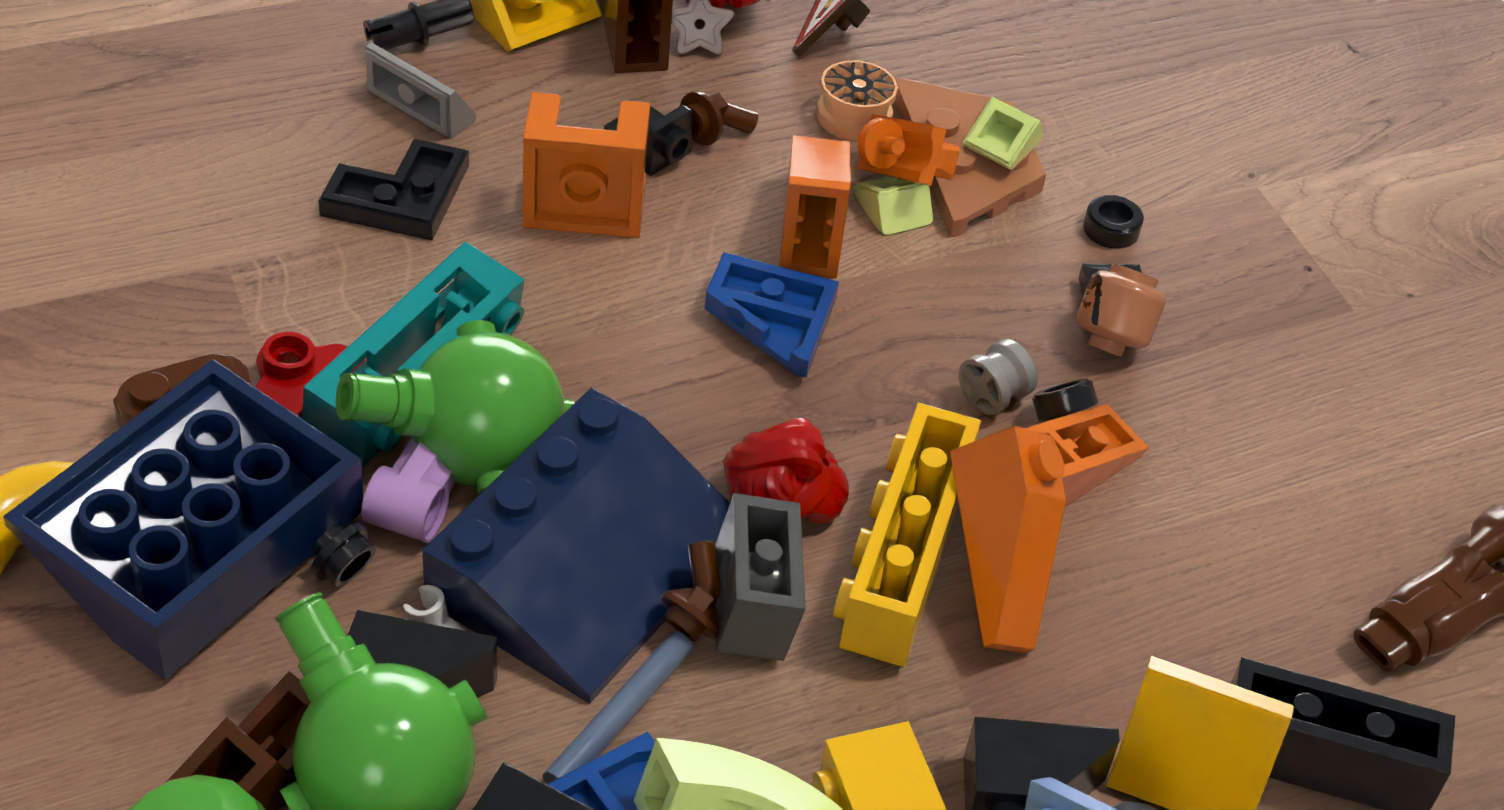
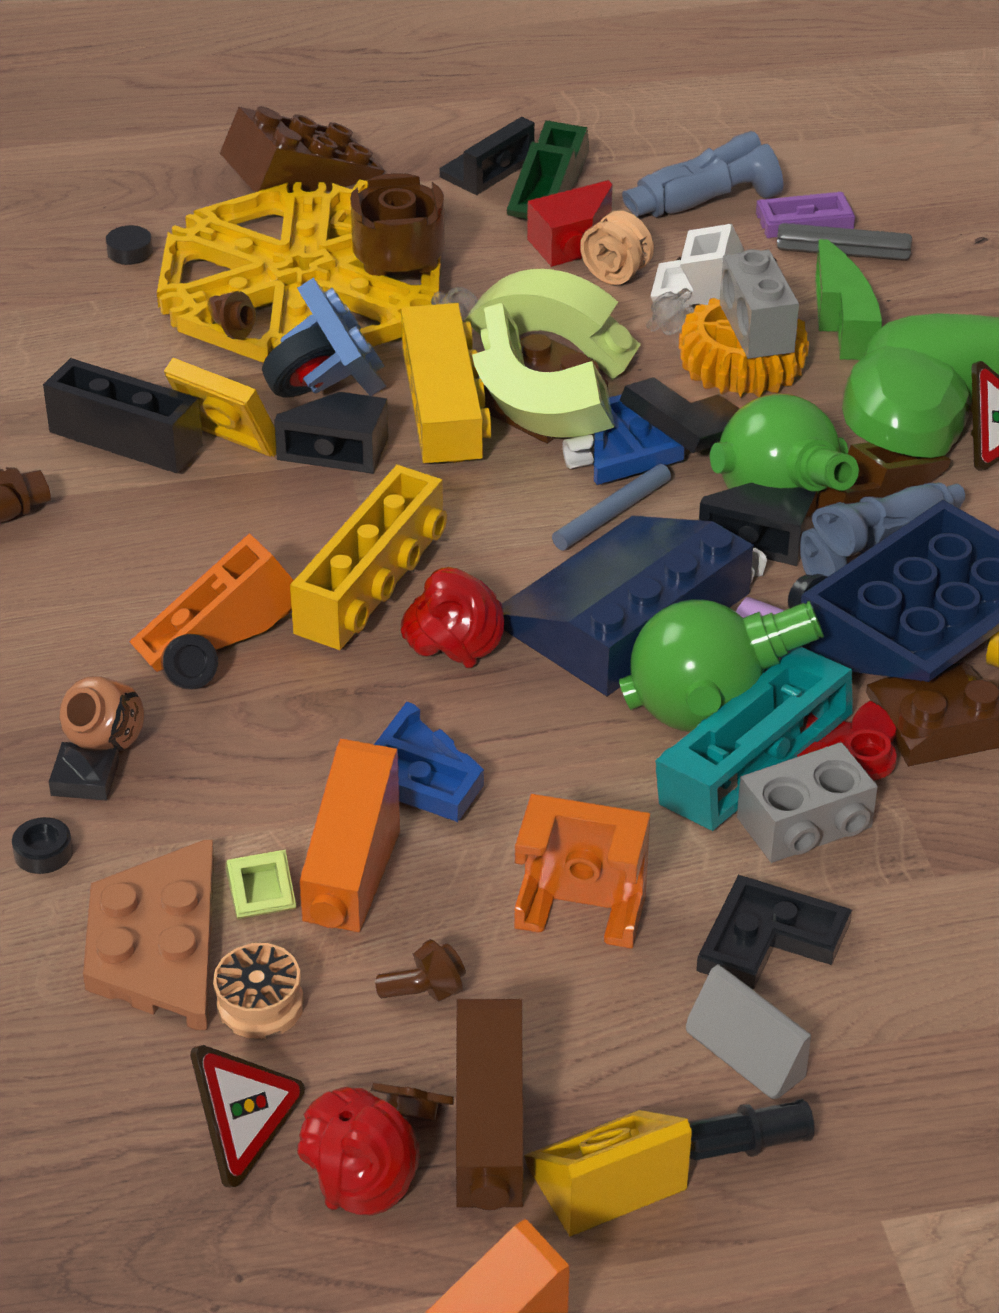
camera: 165 degrees left, 5 degrees down
black bracket [604,105,694,176] -> none
reddish brown plate [660,541,721,642] -> none
dark grey brick [715,493,806,661] -> none
orange hips [857,114,960,186] -> none
orange slope [950,426,1066,653] -> none
light grey wheel [958,339,1038,415] -> none
yellowish green slope [962,97,1044,170] -> none
none -> light grey brick [737,742,878,863]
none -> sand blue piece [800,482,965,576]

